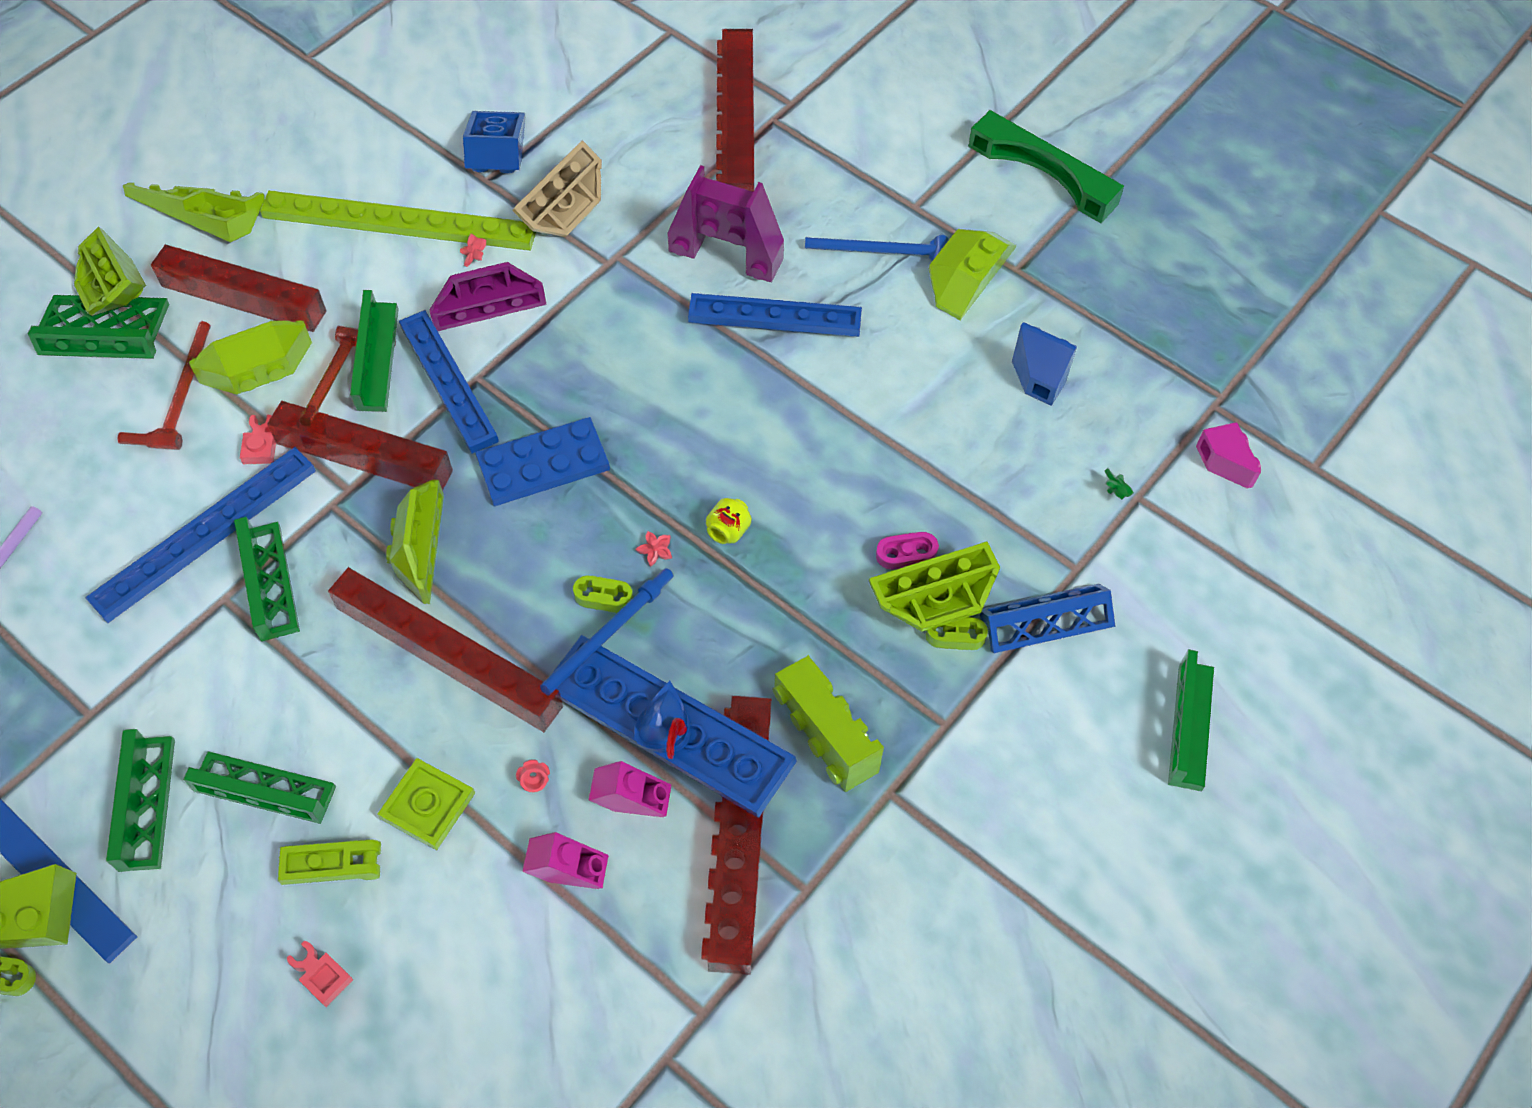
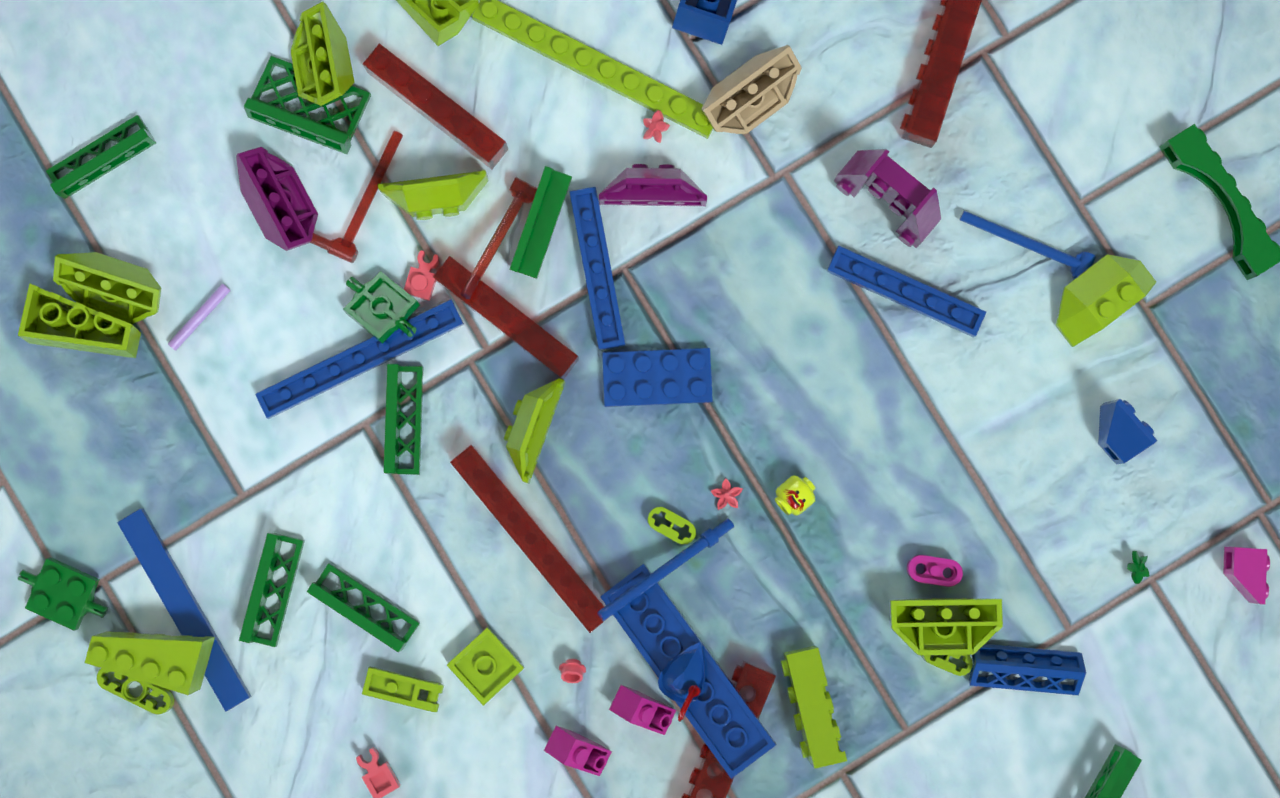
camera: 15 degrees right, 25 degrees up
none -> magenta wedge [236,147,318,251]
none -> green plate [343,271,420,344]

